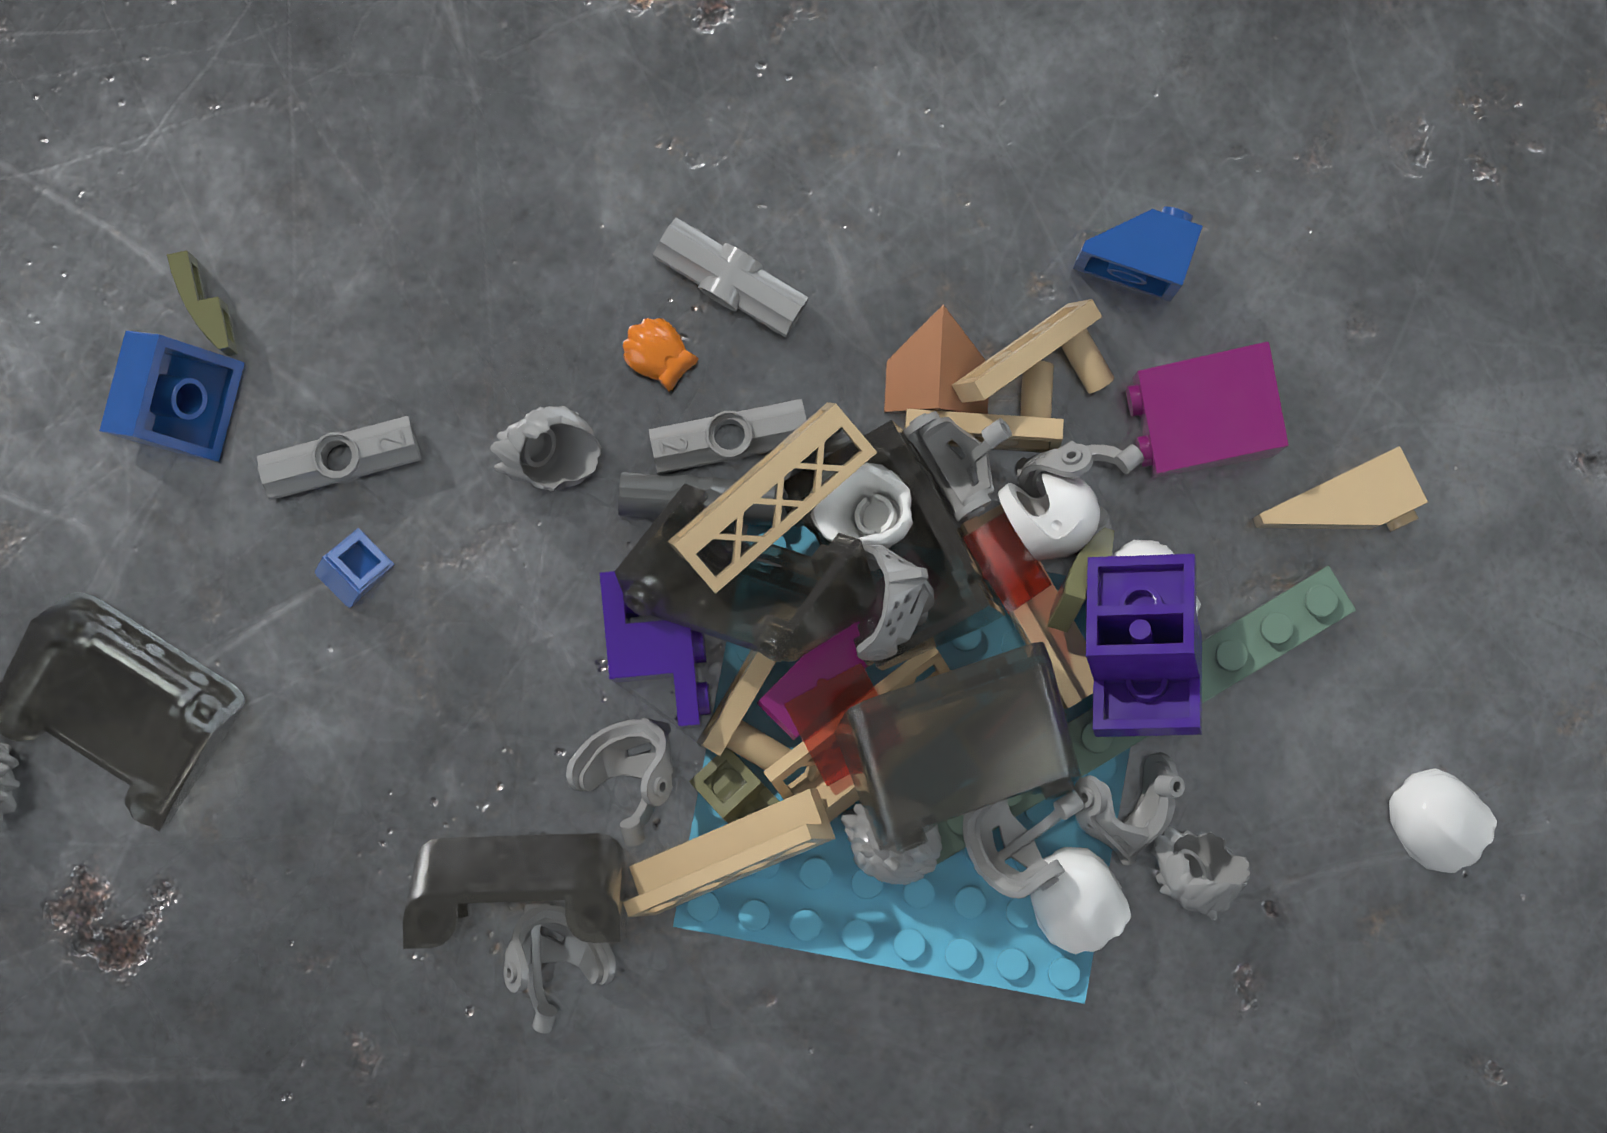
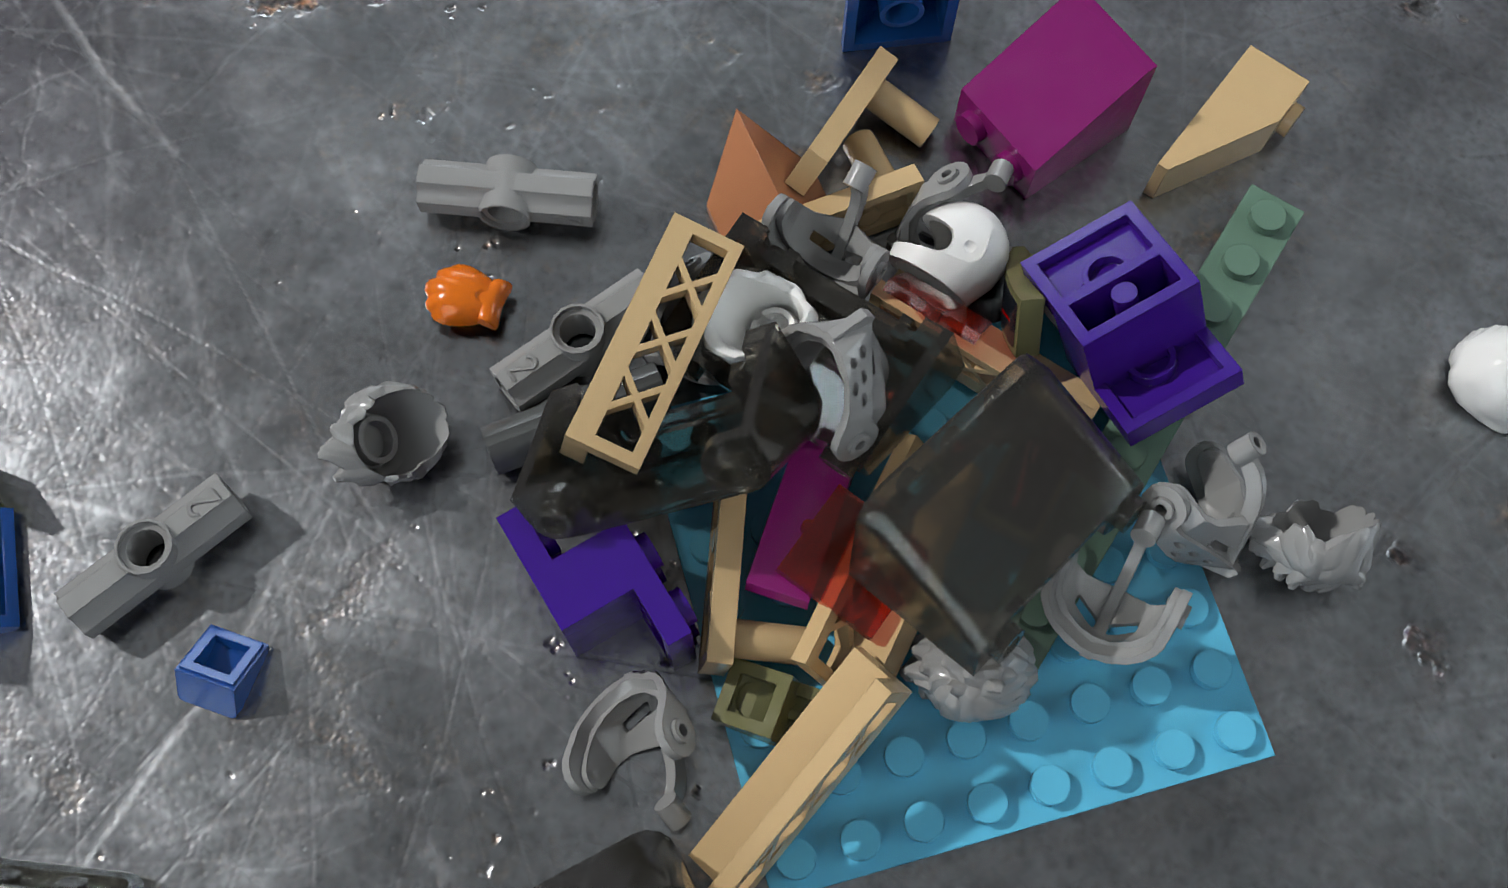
camera: 25 degrees left, 15 degrees down
white hair [1030,847,1131,955] -> none

